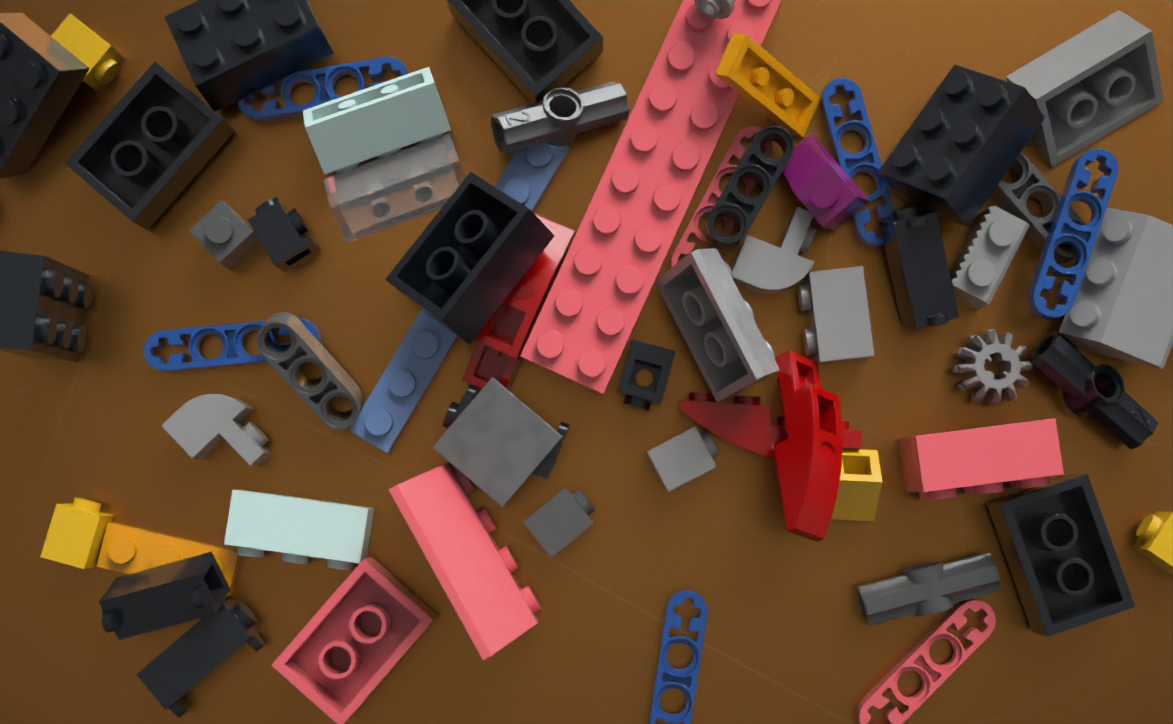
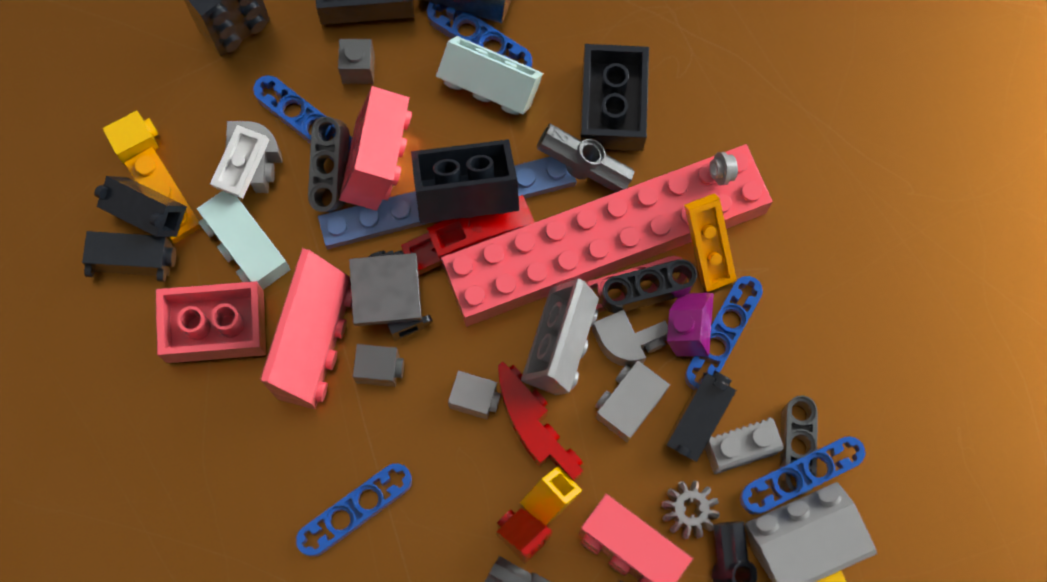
camera: 40 degrees right, 10 degrees down
black brick [248,197,321,272] -> none
clear brick [324,133,466,243] -> none
black brick [617,339,676,411] -> none
red slope [774,350,843,542] -> none
black brick [878,64,1045,228] -> none
light grey slope [1006,10,1164,167] -> none
none -> white plate [210,125,270,199]
none -> coral brick [339,86,412,211]
none -> red slope [496,508,552,564]

